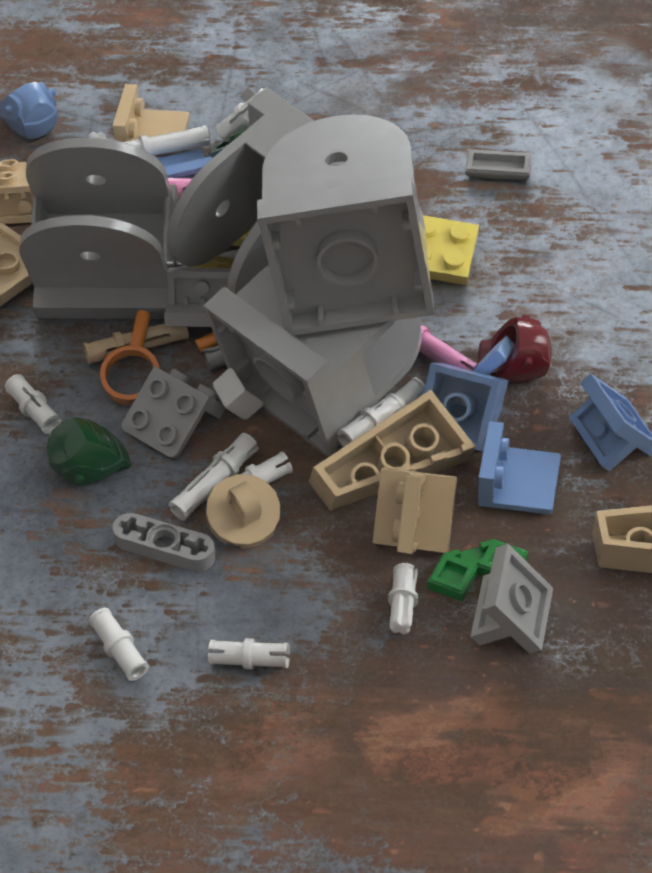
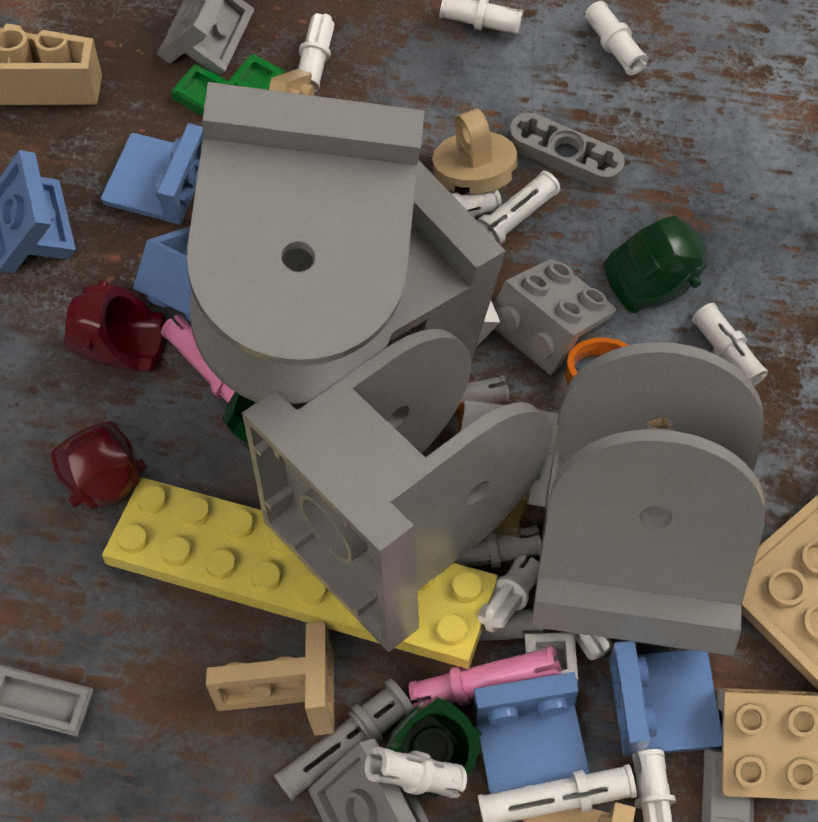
camera: 175 degrees left, 15 degrees up
light blue tile [473,336,515,375] -> none
none -> dark red helmet [51,421,146,510]

